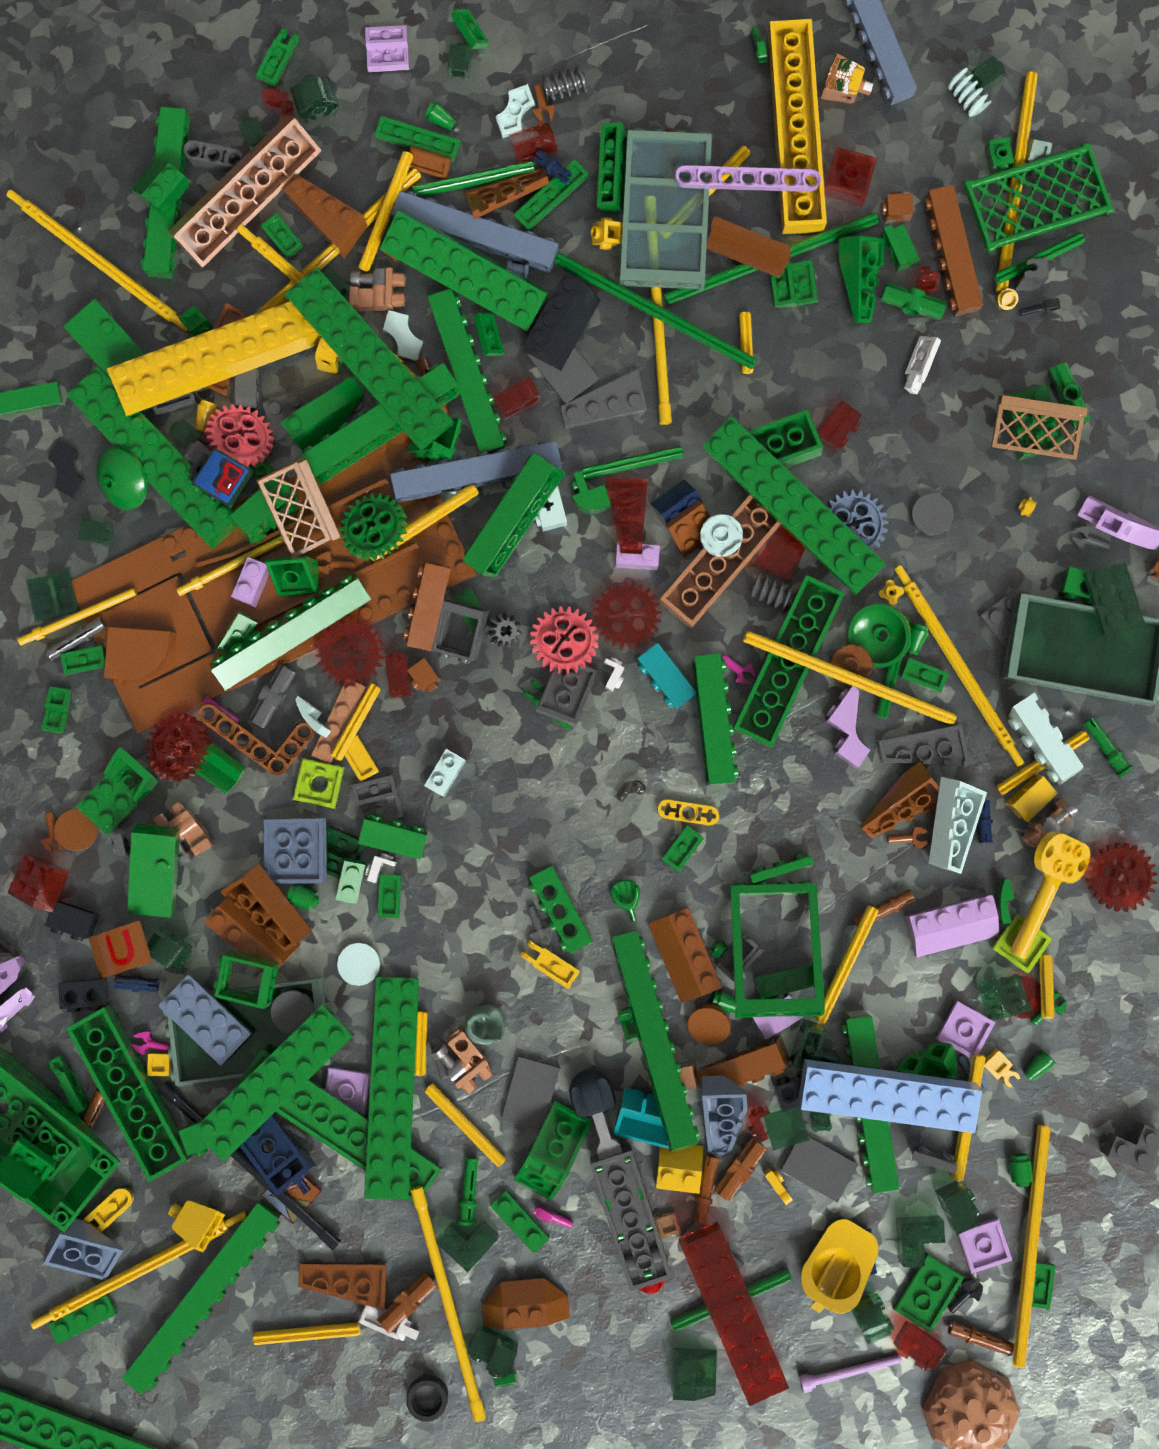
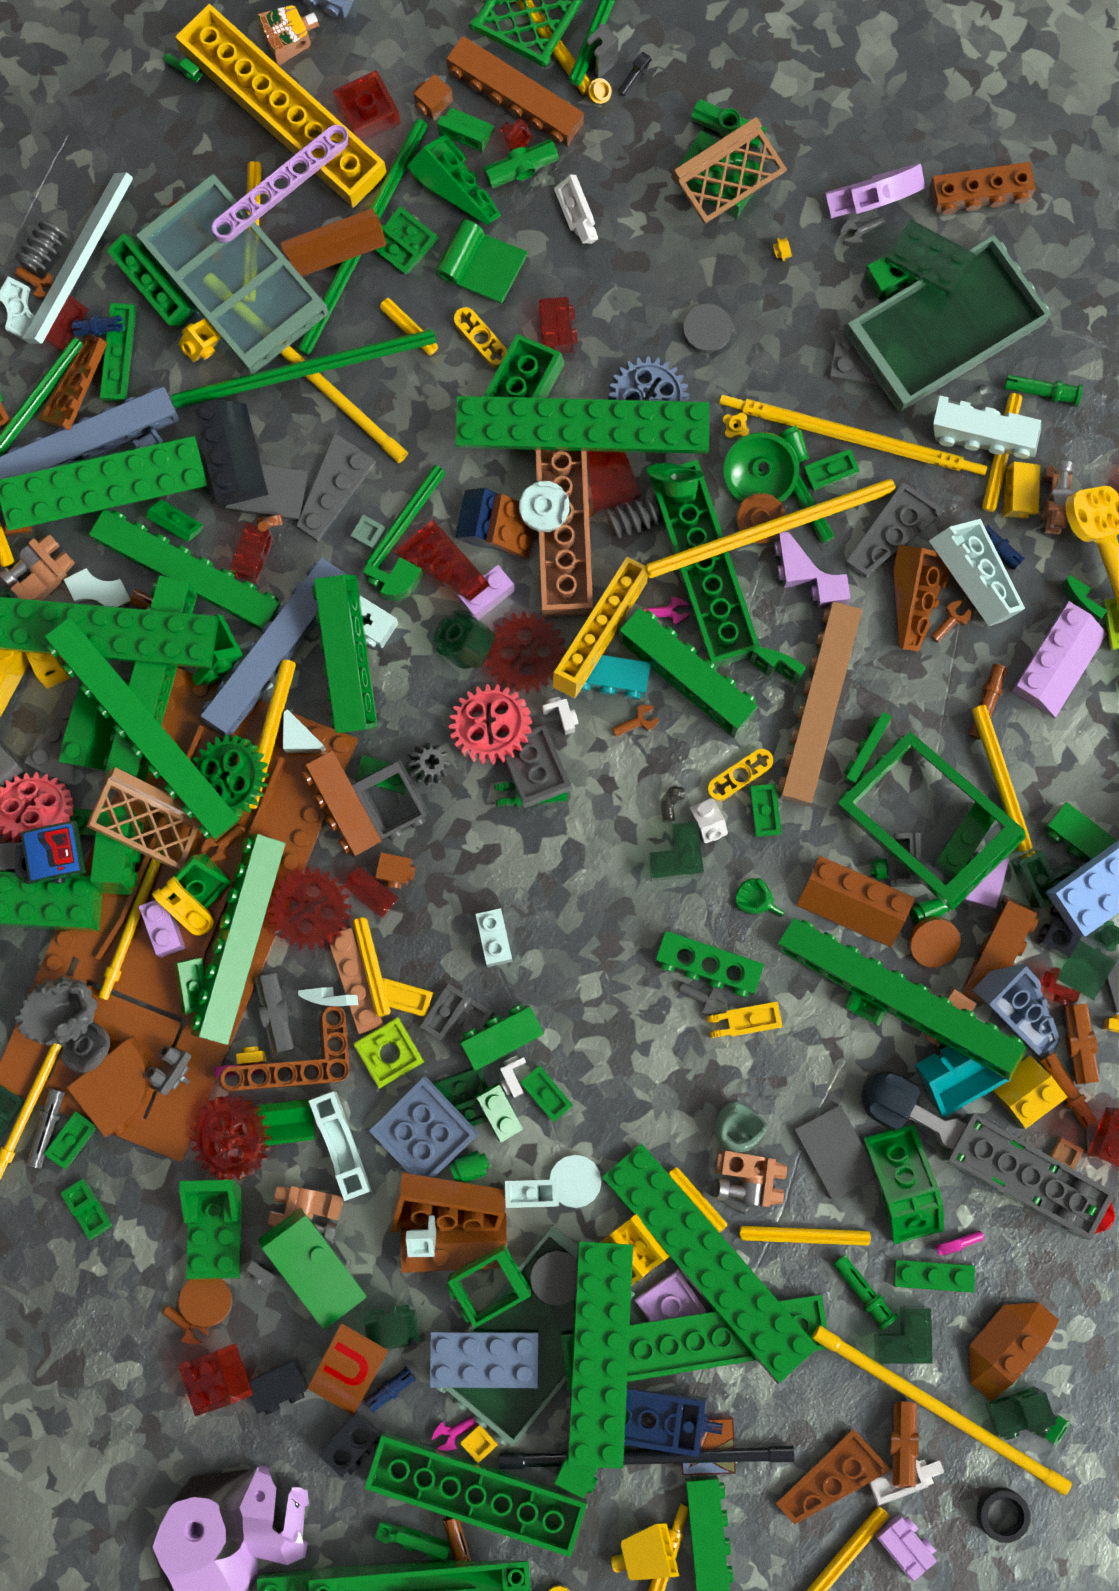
camera: 40 degrees left, 5 degrees down
none -> dark grey hair [15,976,97,1046]
none -> light aqua tile [23,172,133,344]
none -> green brick [45,617,240,841]
none -> dark grey tile [61,1022,110,1073]
none -> dark grey hips [144,1045,192,1096]
none -> yellow plate [152,877,214,936]
none -> yellow plate [236,1047,267,1065]
none -> dark orange bar [256,513,283,532]
none -> light aqua slope [283,709,326,753]
none -> light aqua arch [309,1091,372,1201]
none -> sand green plate [351,515,386,550]
none -> light aqua panel [406,1215,436,1257]
none -> clear green brick [433,610,495,669]
none -> green door [435,219,528,304]
none -> yellow beam [454,307,507,369]
none -> light aqua slope [505,1179,559,1208]
none -> yellow brick [553,557,648,698]
none -> yellow slope [599,1214,669,1286]
none -> dark orange bar [612,705,659,737]
none -> green piece [647,463,704,501]
none -> clear green brick [648,821,704,882]
none -> white bracket [690,798,728,843]
none -> green slope [749,647,806,685]
none -> medium nougat brick [777,601,863,807]
none -> lavender brick [875,1514,937,1582]

